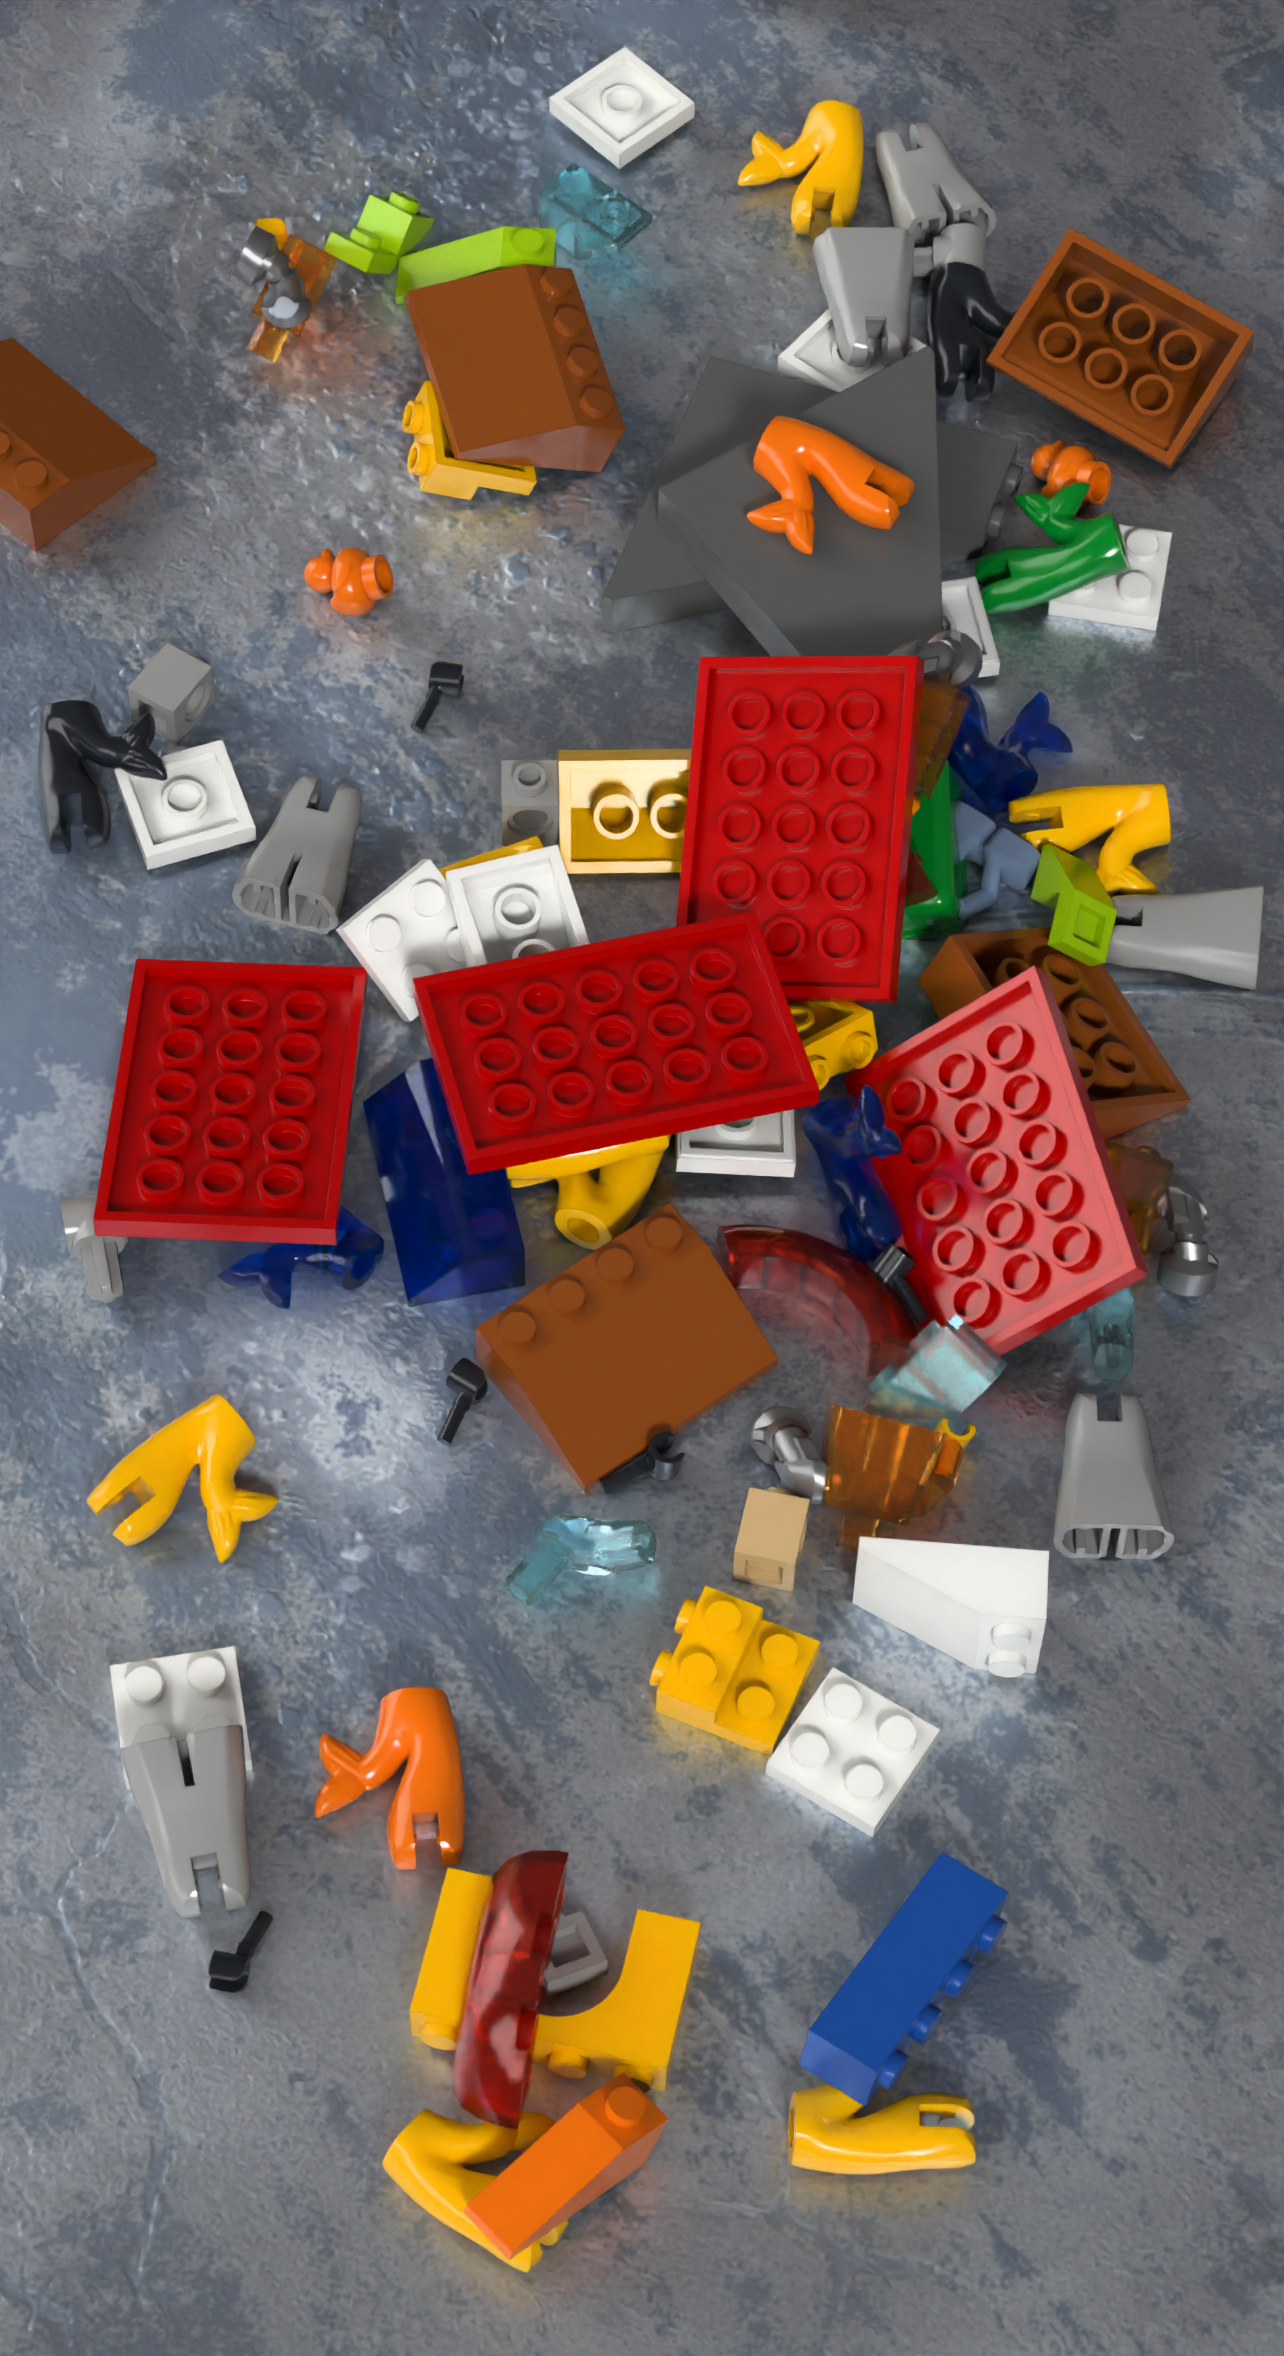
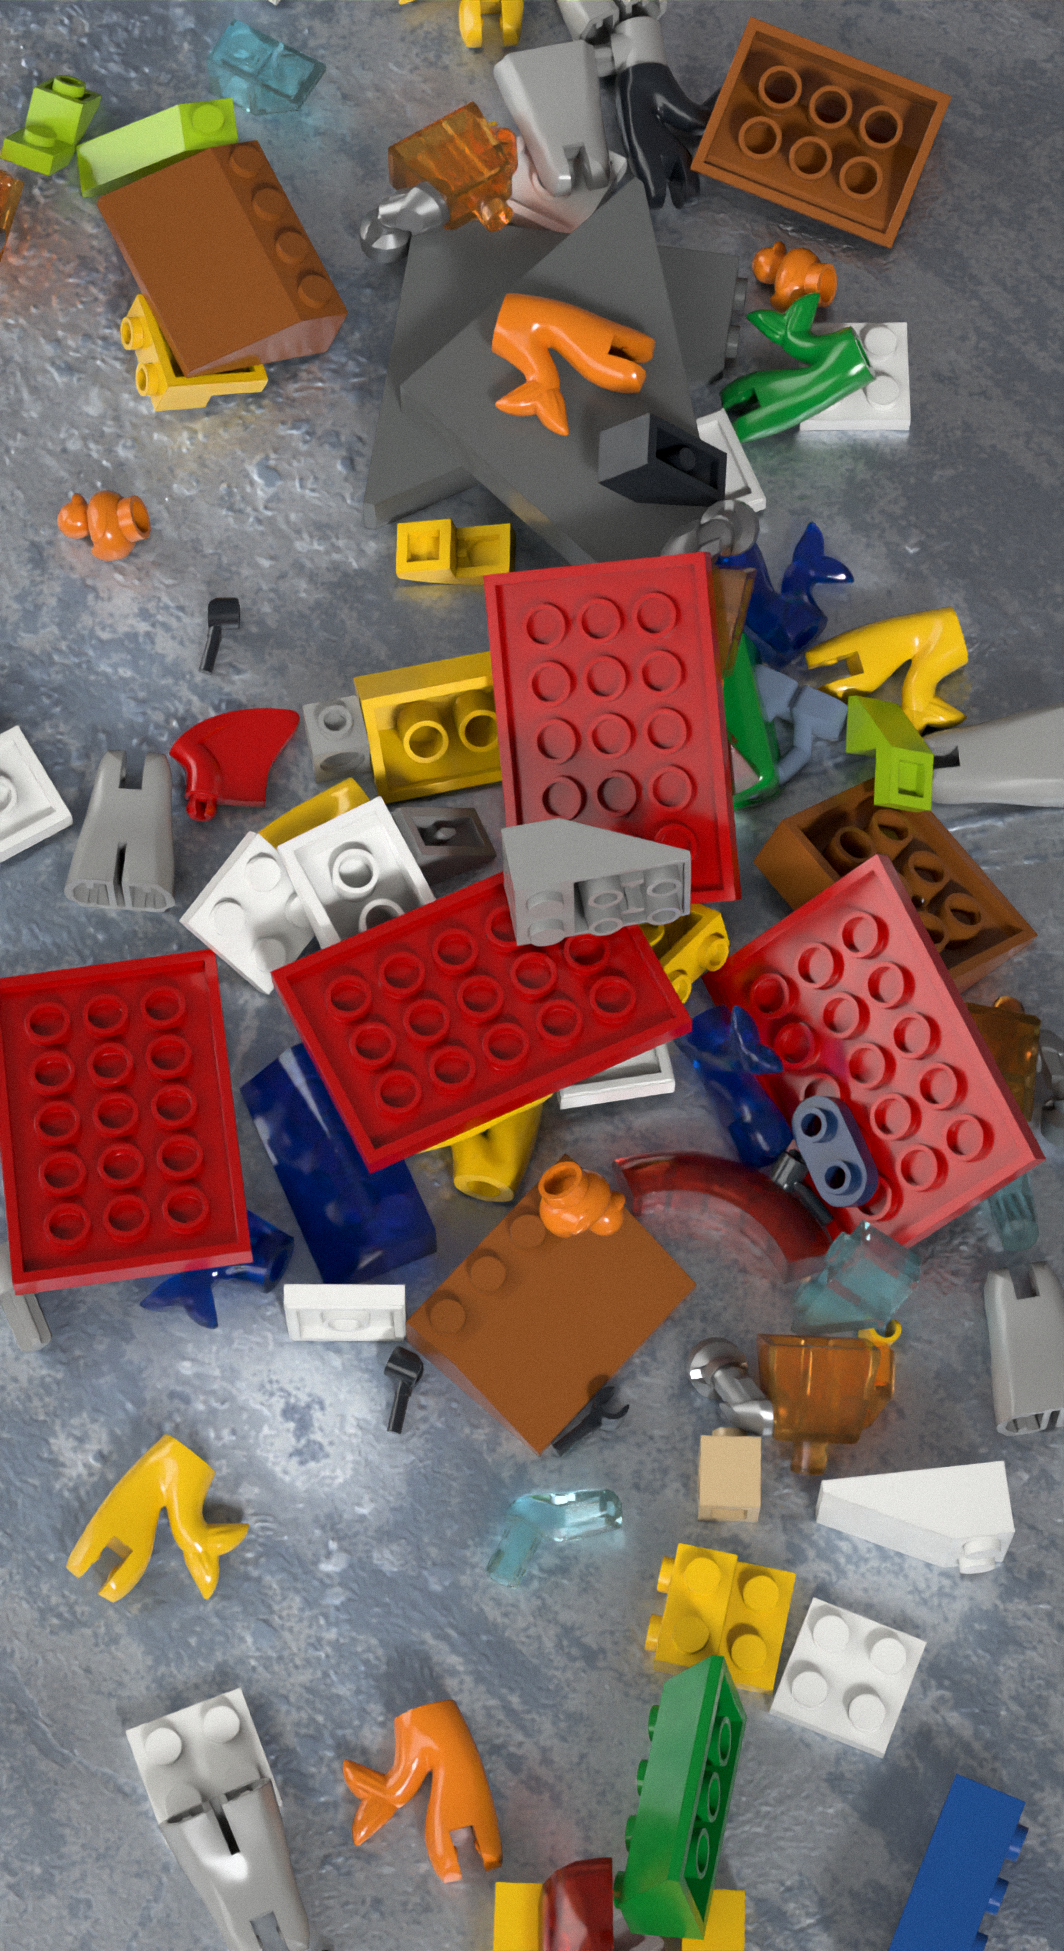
camera: 10 degrees left, 10 degrees up
none -> red arm [169,708,300,822]
none -> white plate [284,1284,408,1341]
none -> clear orange torso [359,101,518,263]
none -> light grey slope [392,807,497,887]
none -> yellow slope [396,518,516,585]
none -> light grey slope [501,818,691,946]
none -> orange animal [538,1161,625,1238]
none -> black slope [597,412,727,507]
none -> green slope [613,1655,747,1940]
none -> dark blue plate [792,1096,878,1207]

